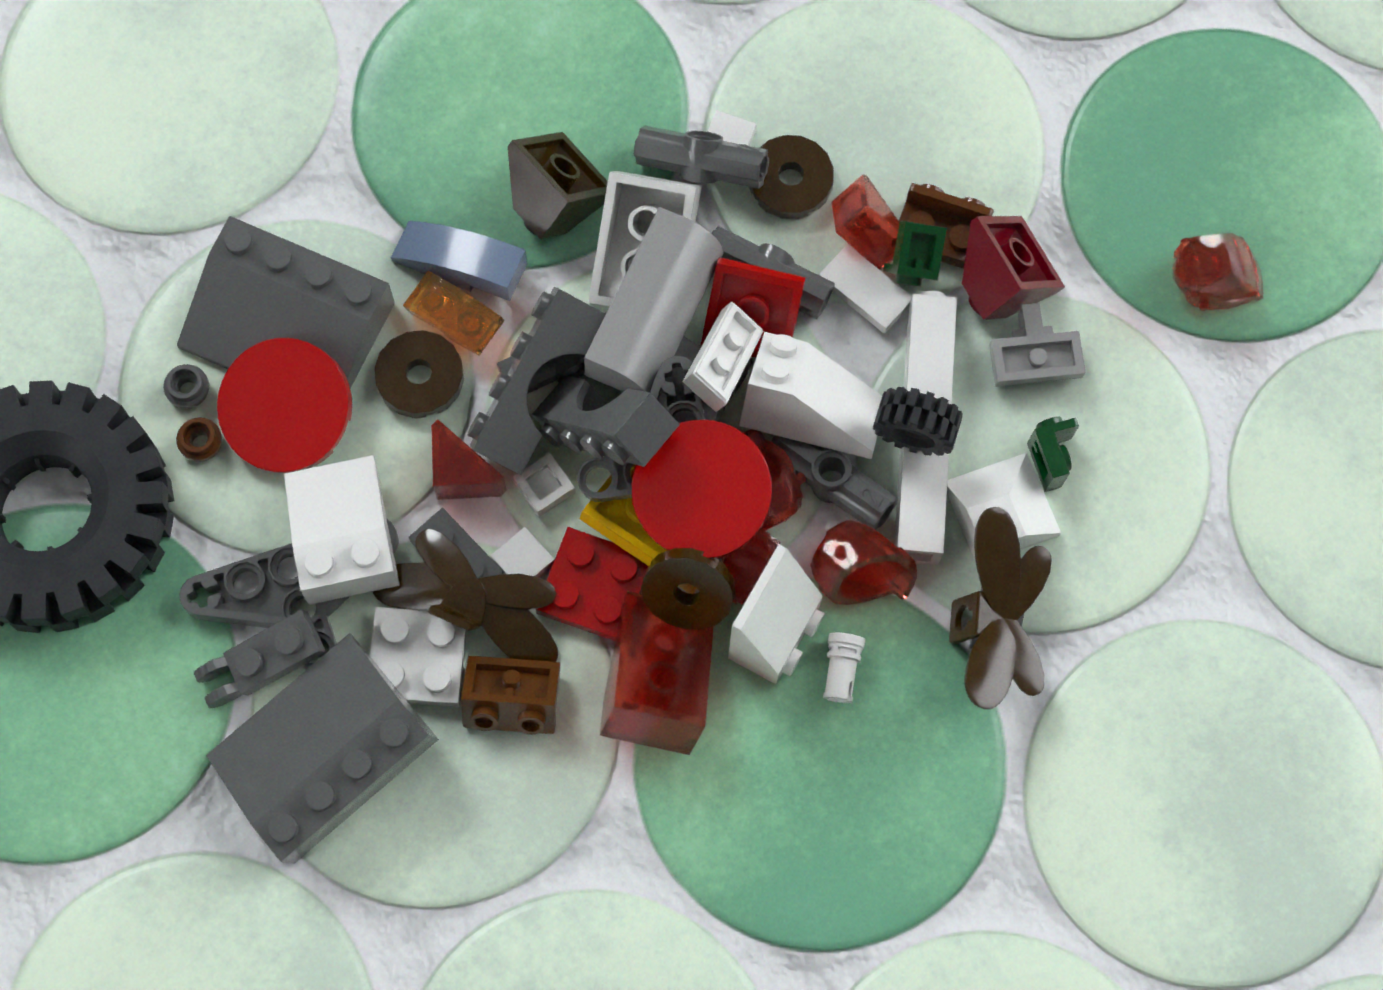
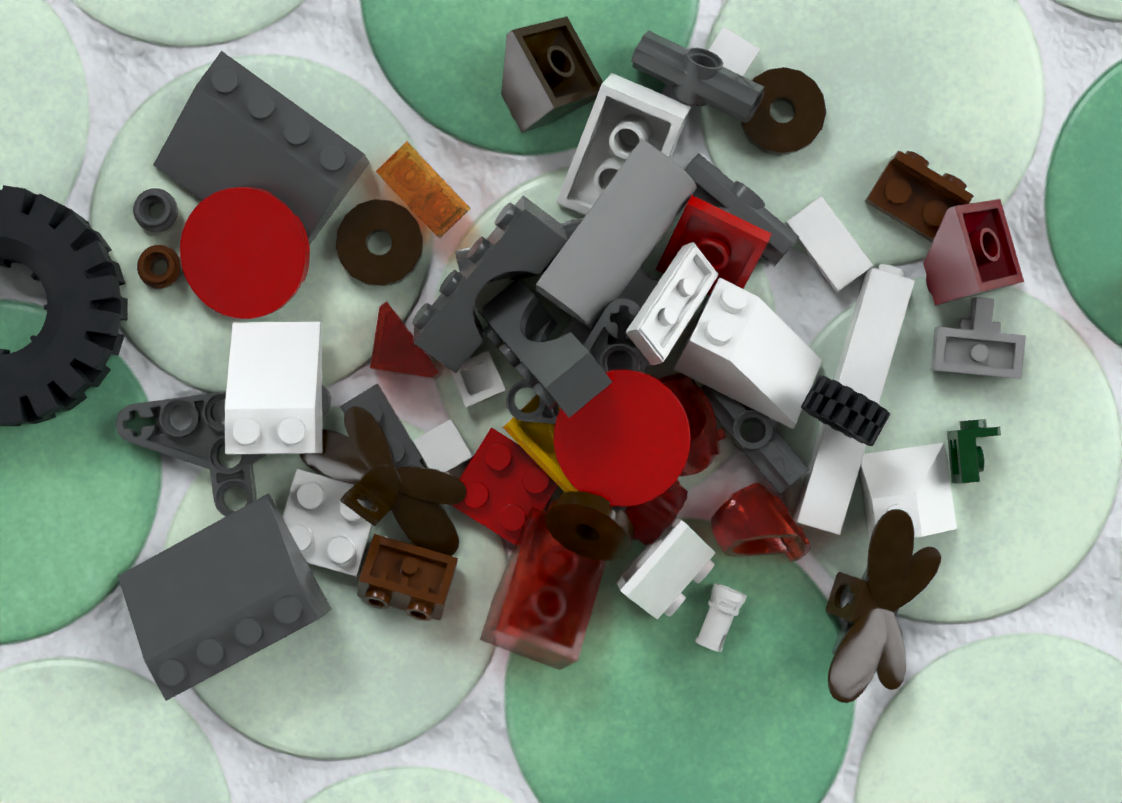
camera: 15 degrees right, 15 degrees up
dark grey hinge [194,609,326,709] -> none
sand blue slope [391,221,528,301] -> none
clear red slope [832,174,899,270] -> none
dark green bracket [883,220,947,287] -> none

